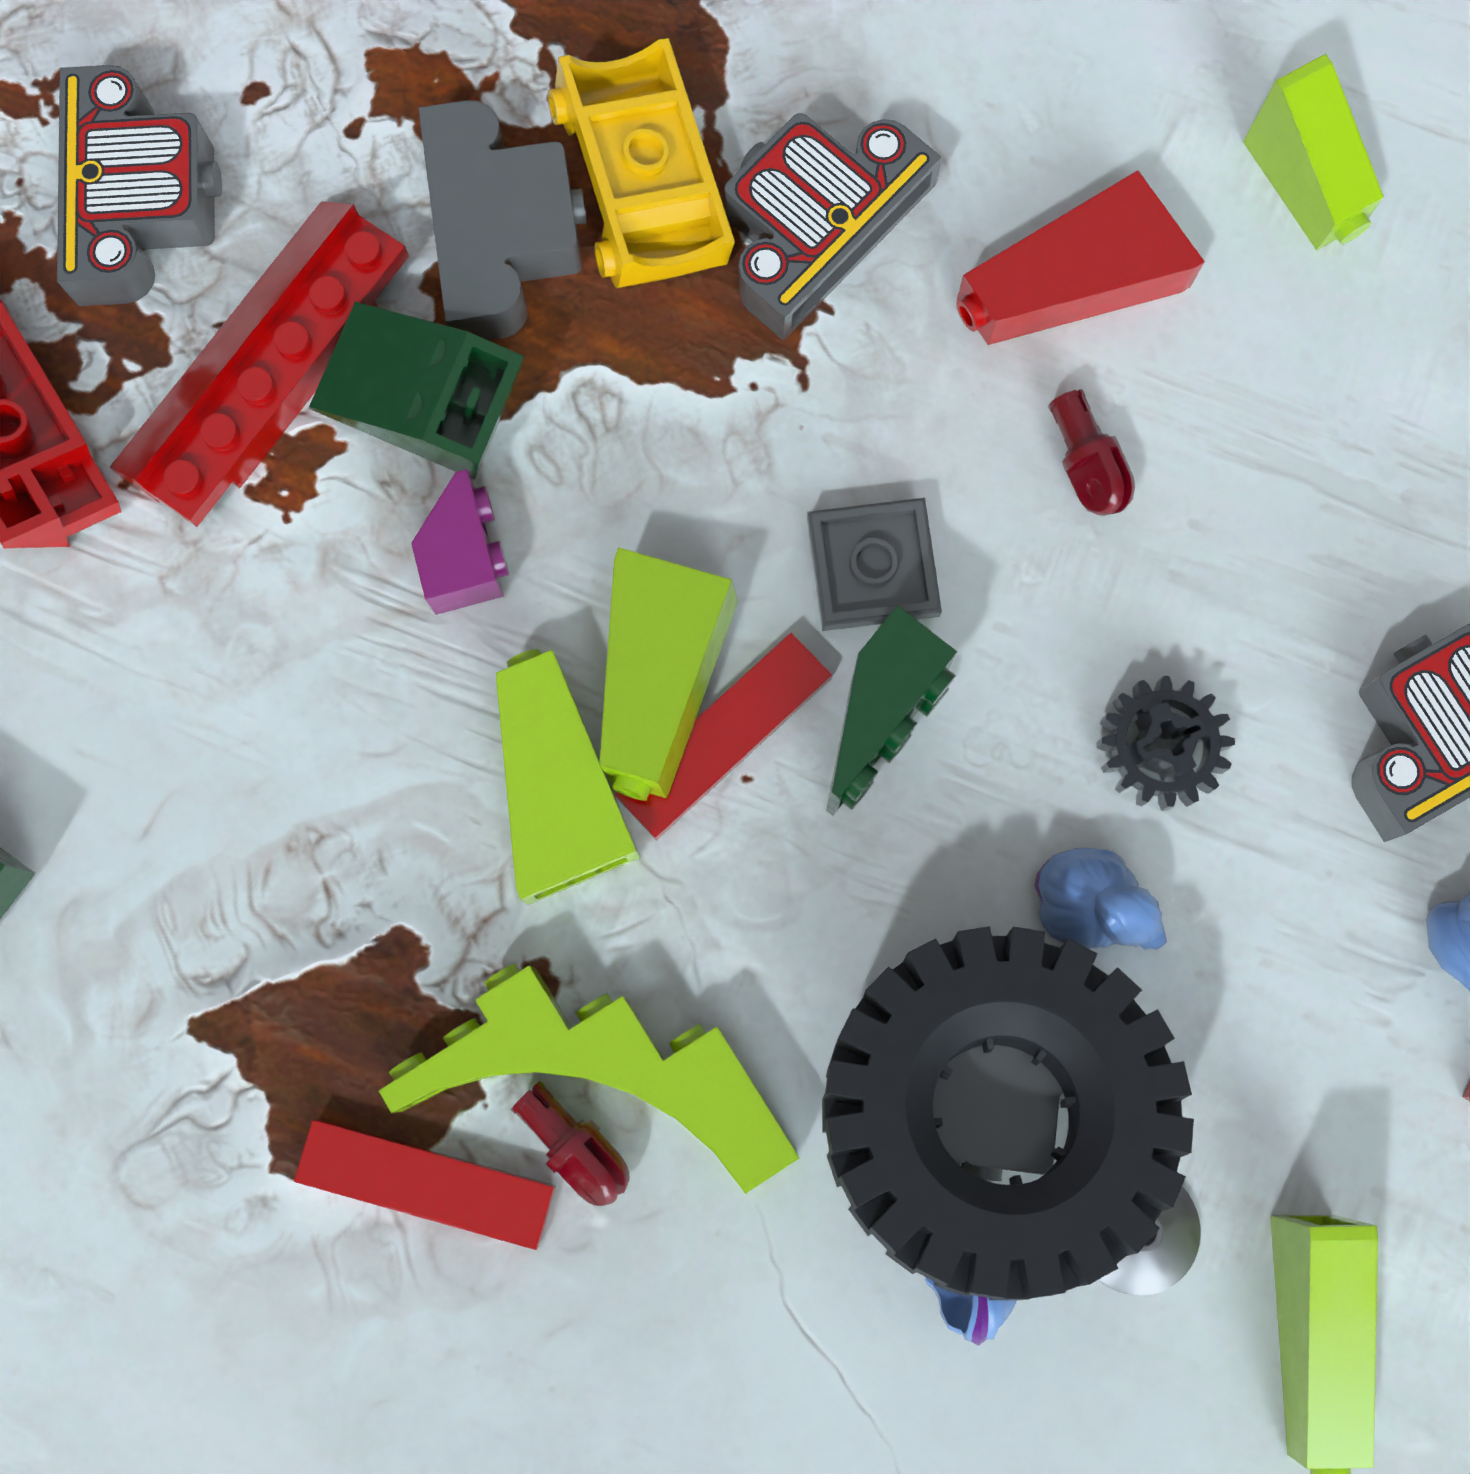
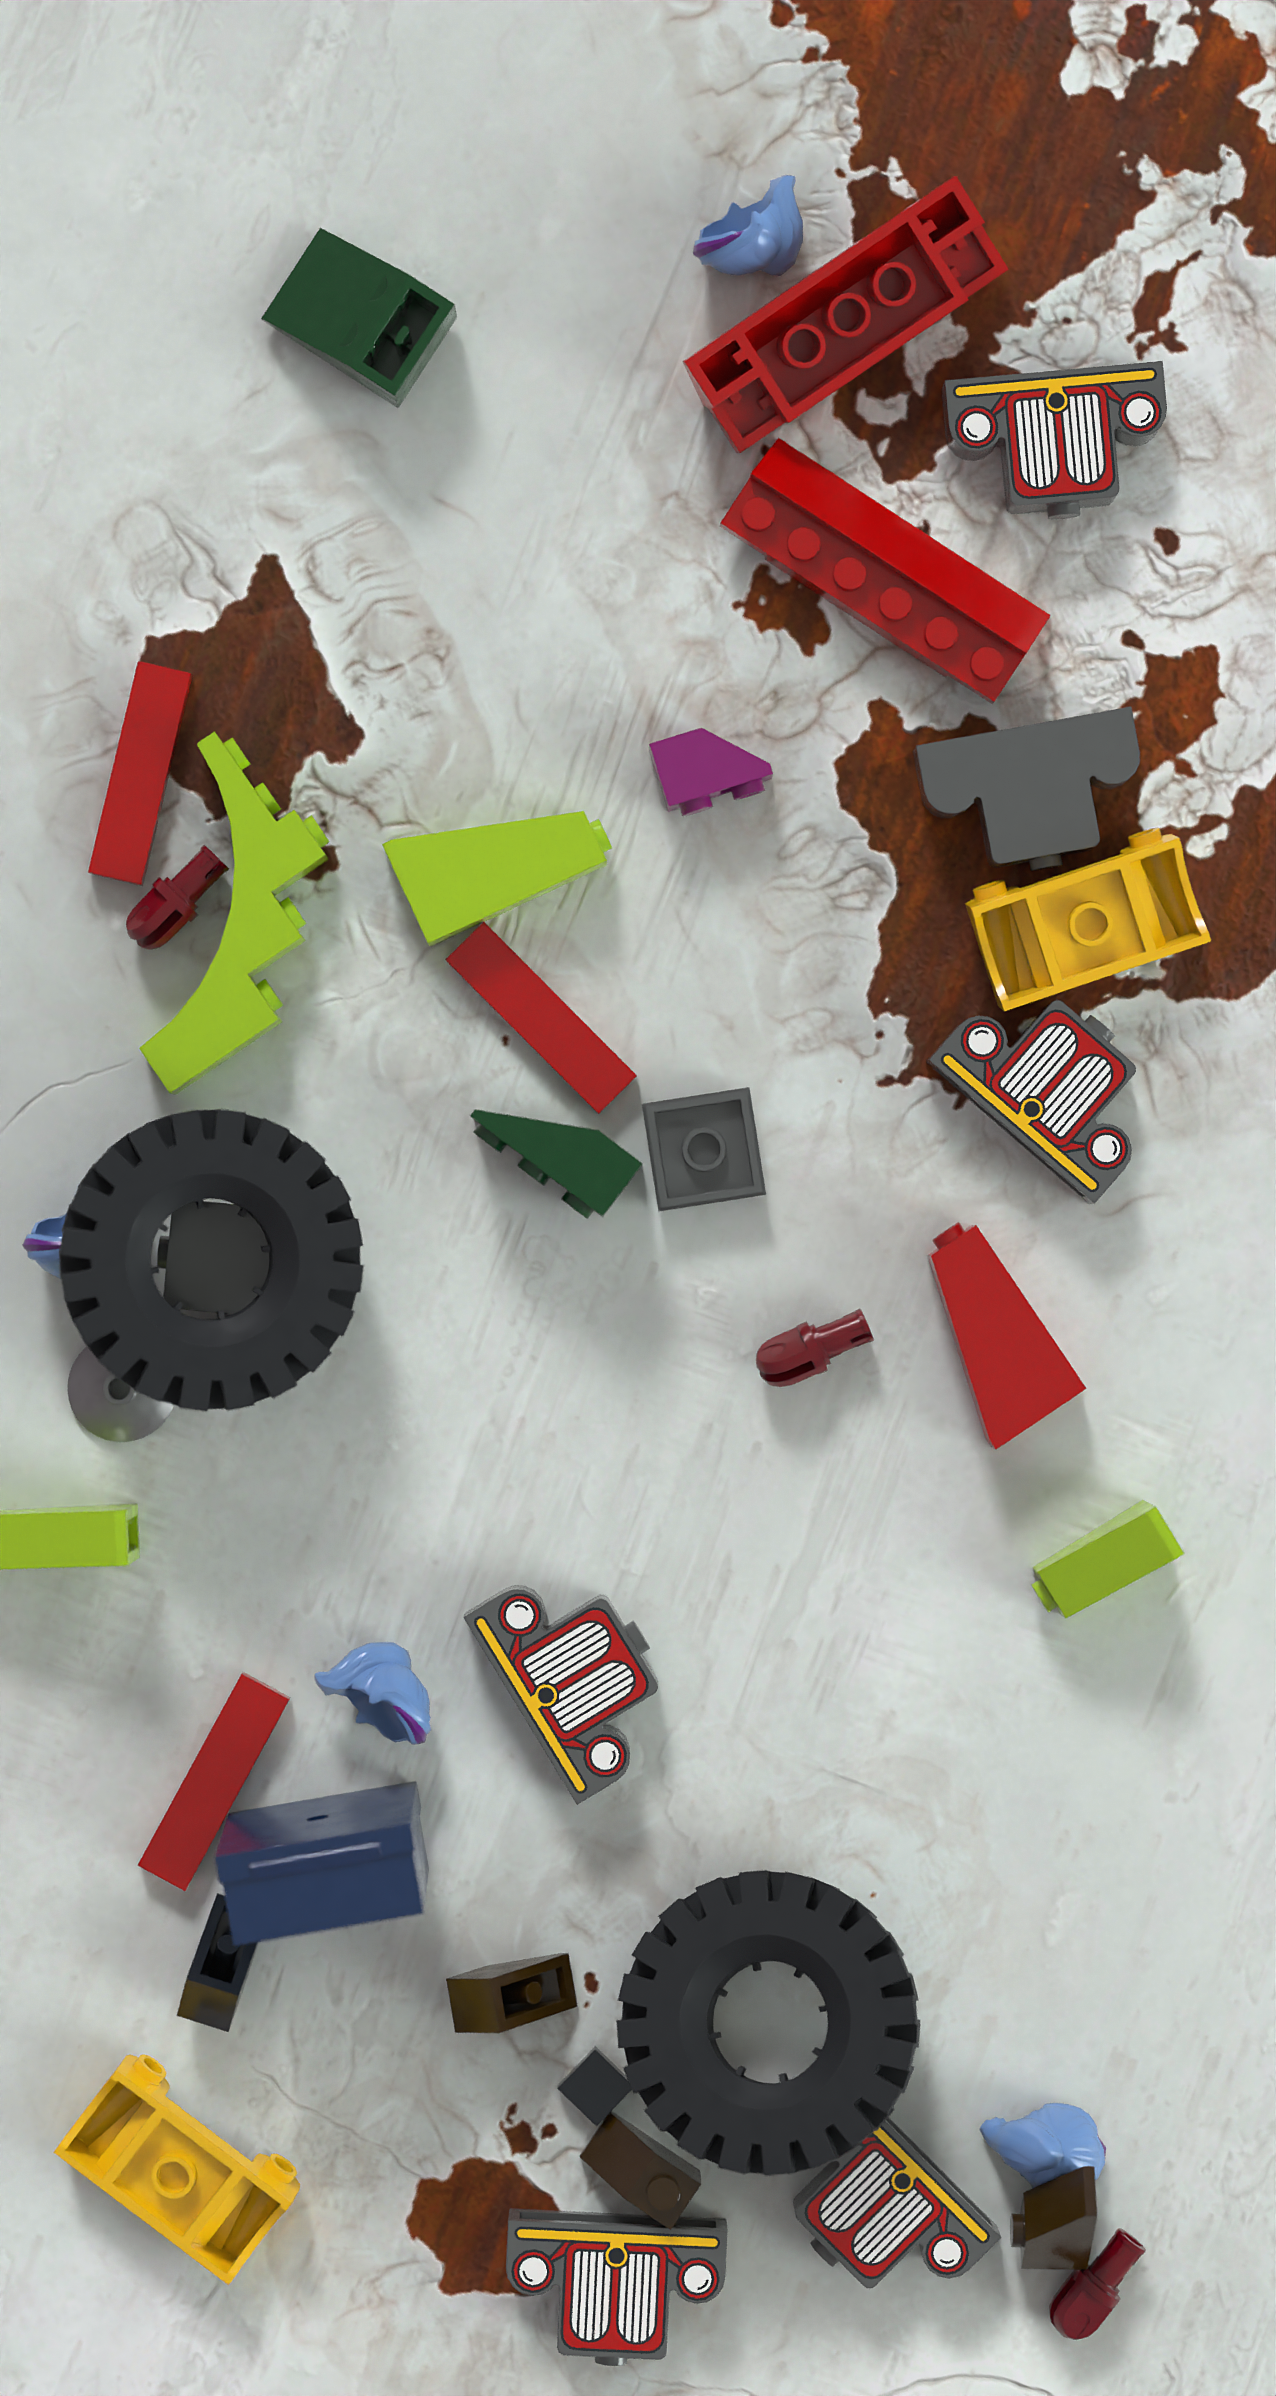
camera: 85 degrees right, 10 degrees up
dark green slope [309,301,524,480] -> none
lime slope [599,547,738,800] -> none
medium blue hair [1034,848,1167,950] -> none
black gear [1096,676,1235,811] -> none

